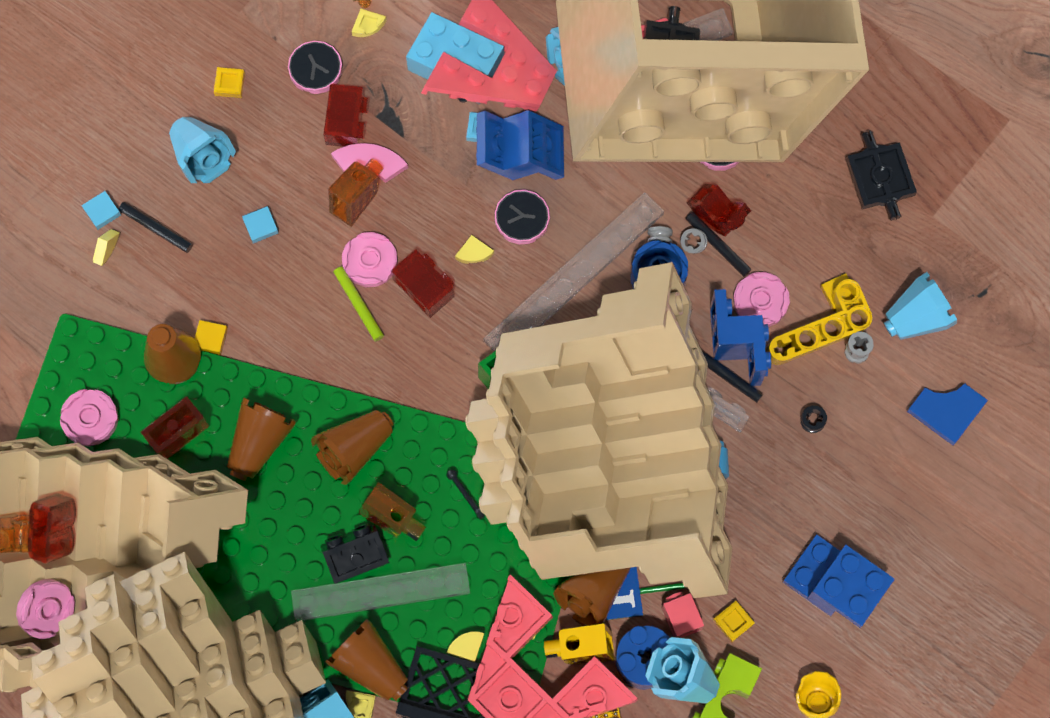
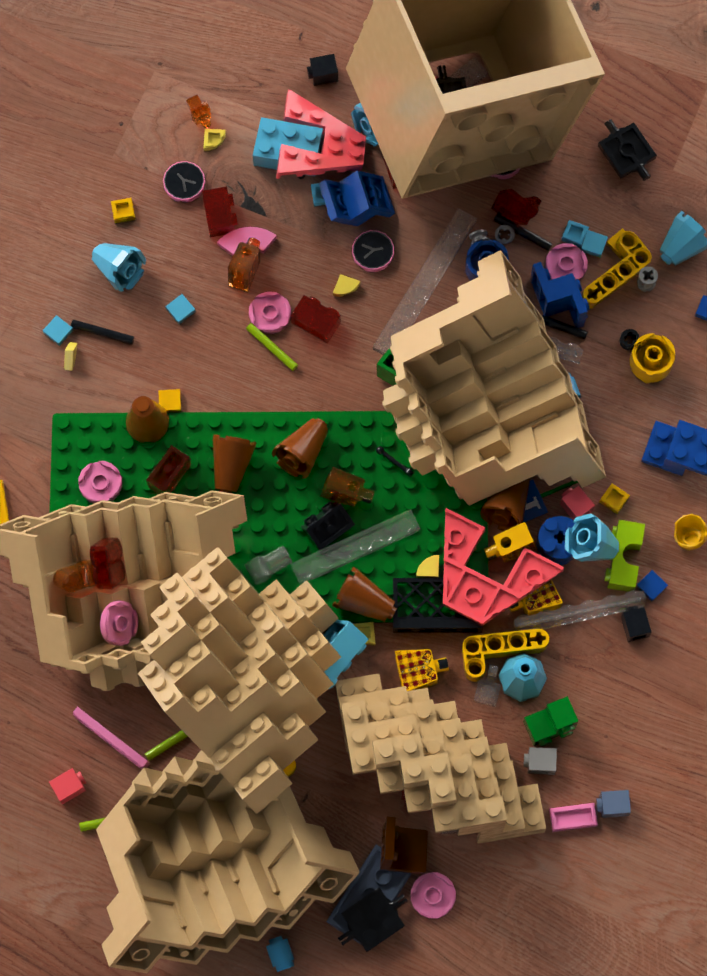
camera: 15 degrees left, 0 degrees up
none -> clear piece [245,546,292,585]
none -> medium azure tile [561,220,589,248]
none -> medium azure tile [581,230,608,258]
none -> yellow brick [629,333,675,384]

